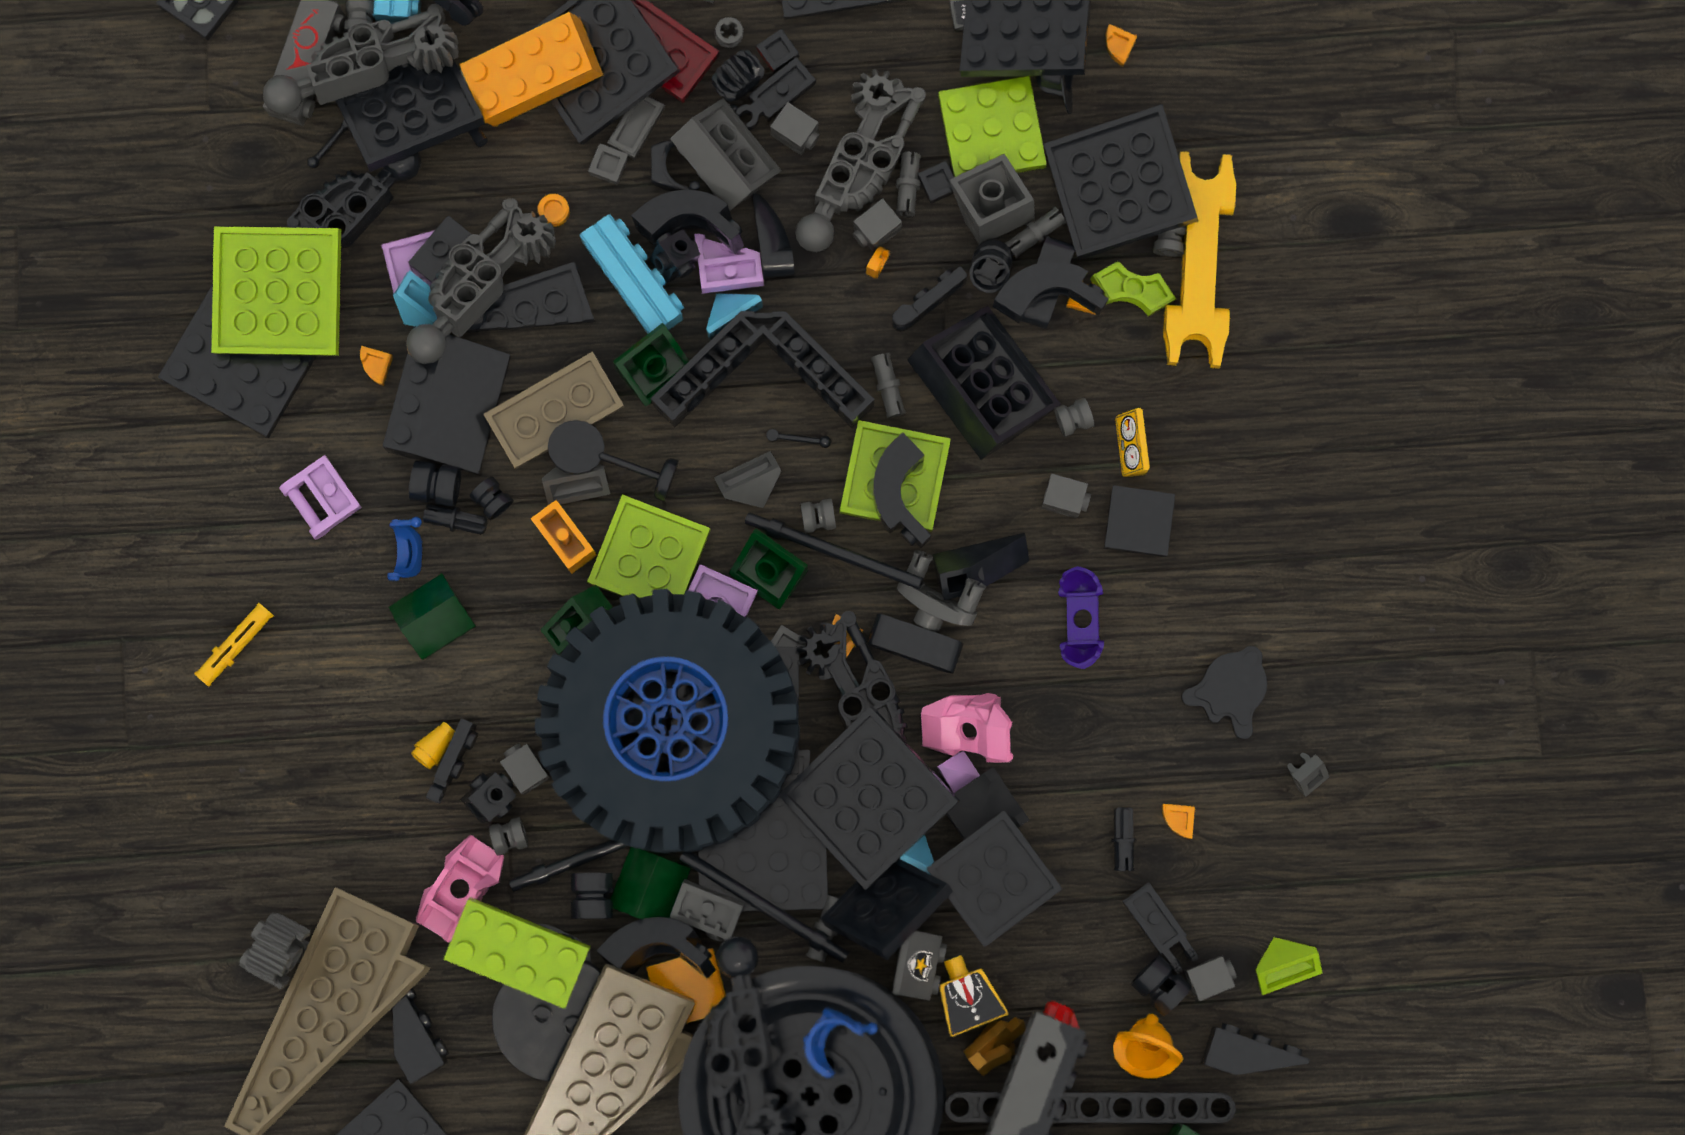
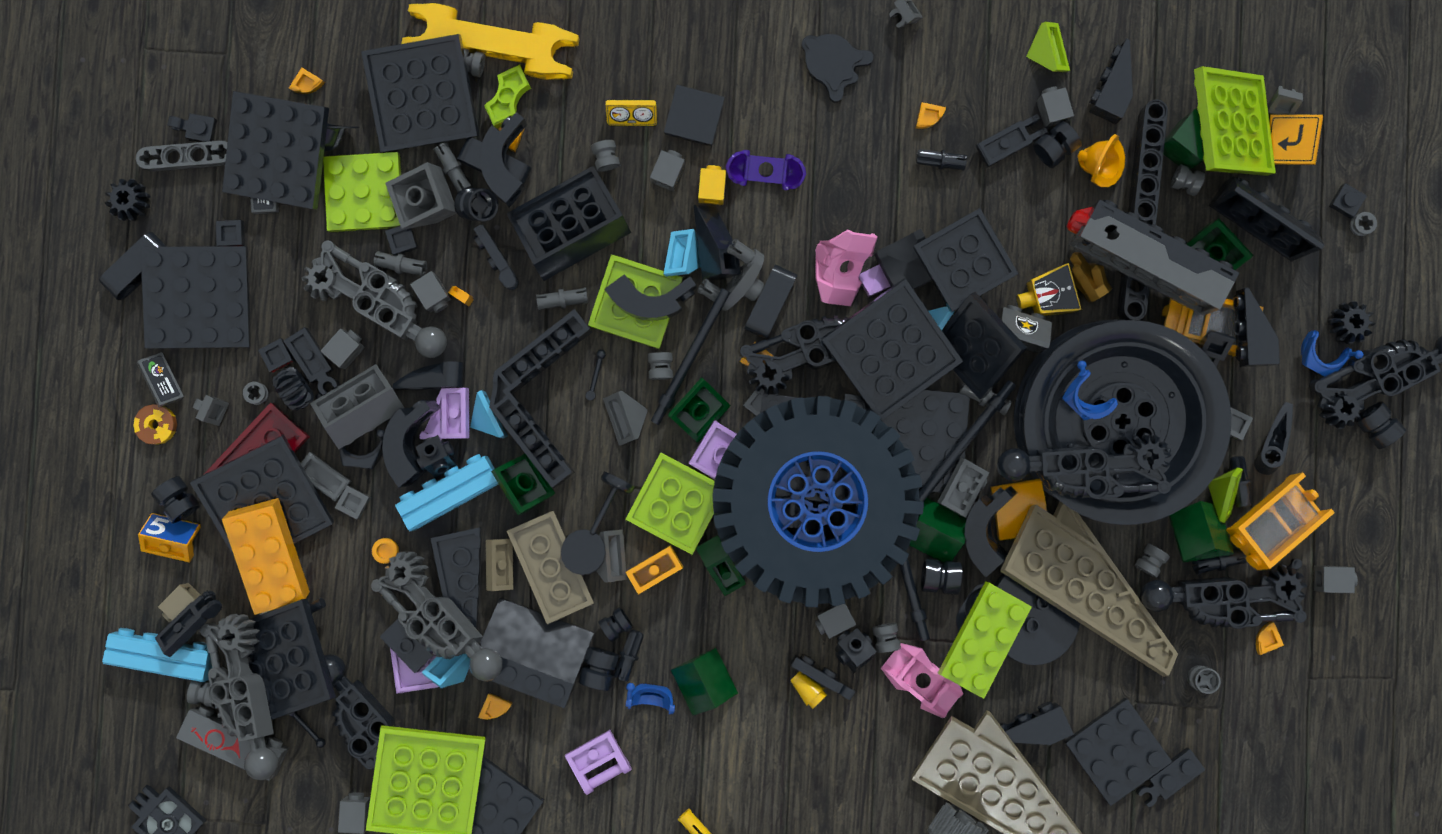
camera: 80 degrees left, 5 degrees up
none -> dark grey brick [338,792,370,834]
none -> dark tan plate [486,539,513,591]
none -> medium azure slope [664,229,701,277]
none -> yellow brick [698,165,726,205]

